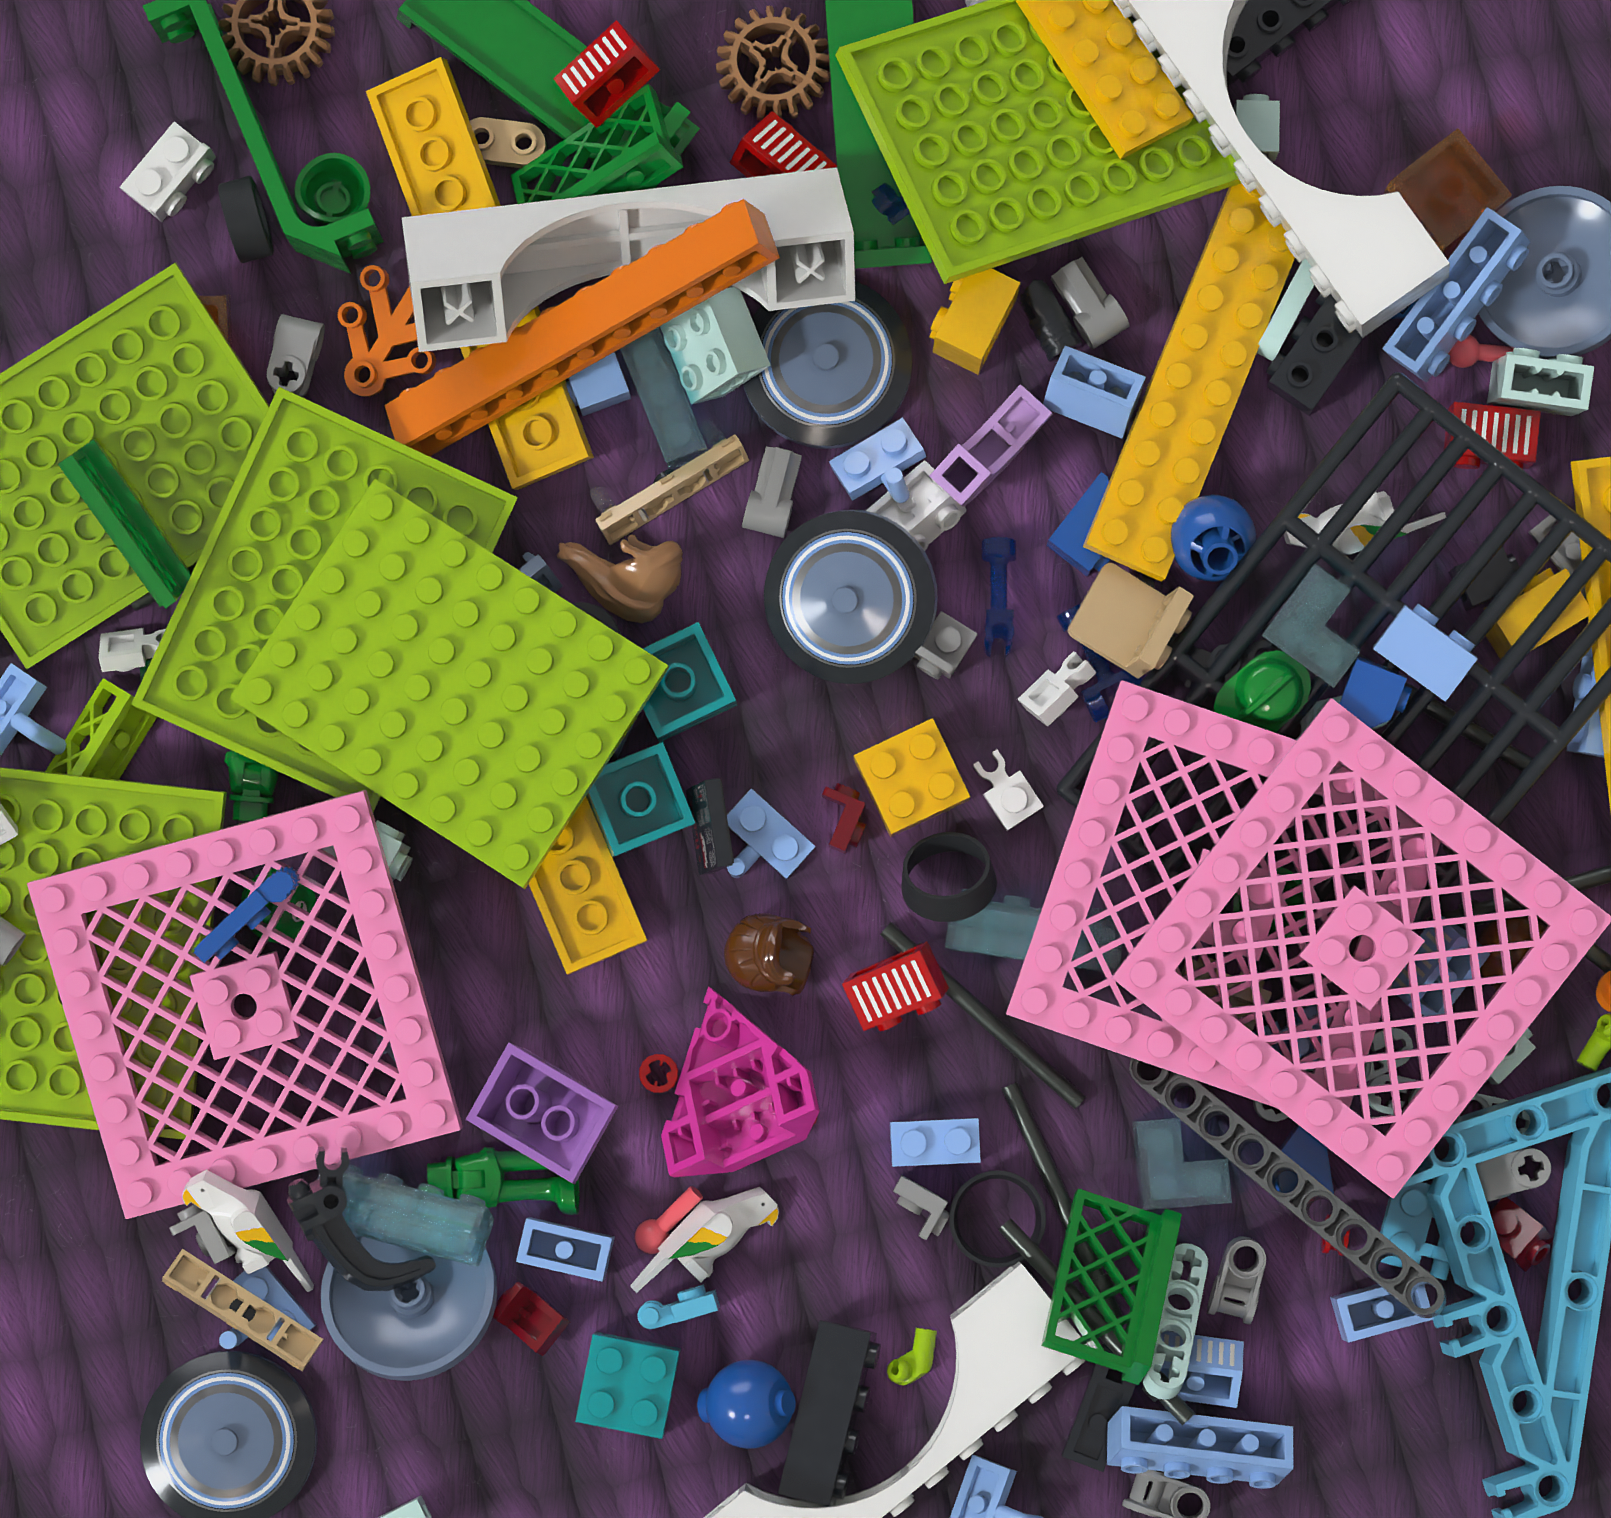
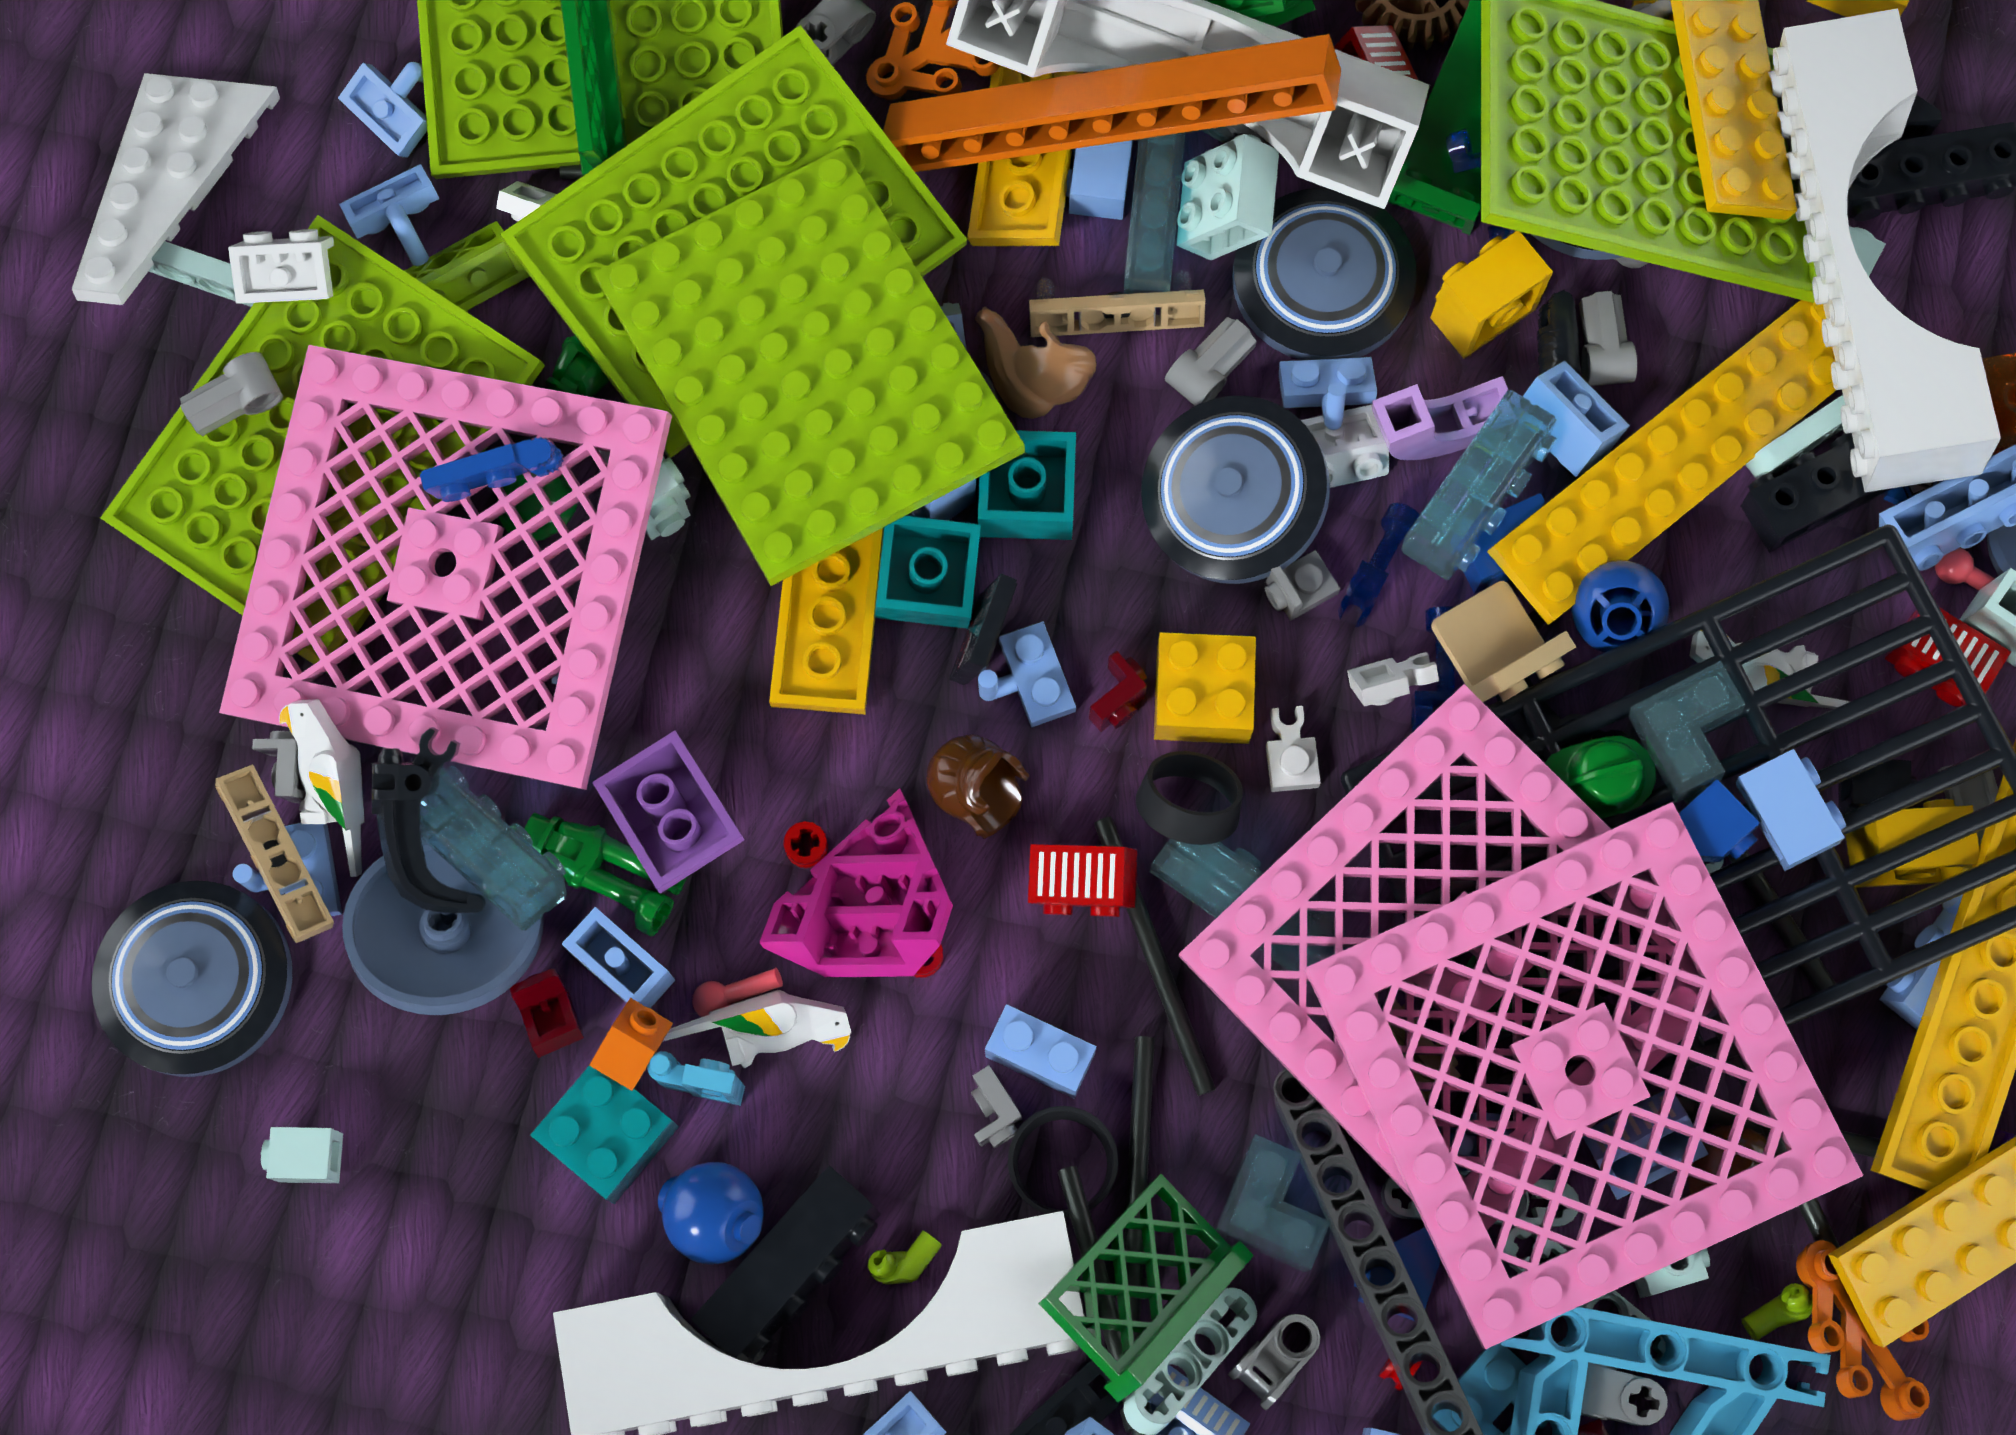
camera: 25 degrees right, 10 degrees down
none -> orange brick [589,998,673,1091]
none -> clear light blue brick [1401,390,1557,580]

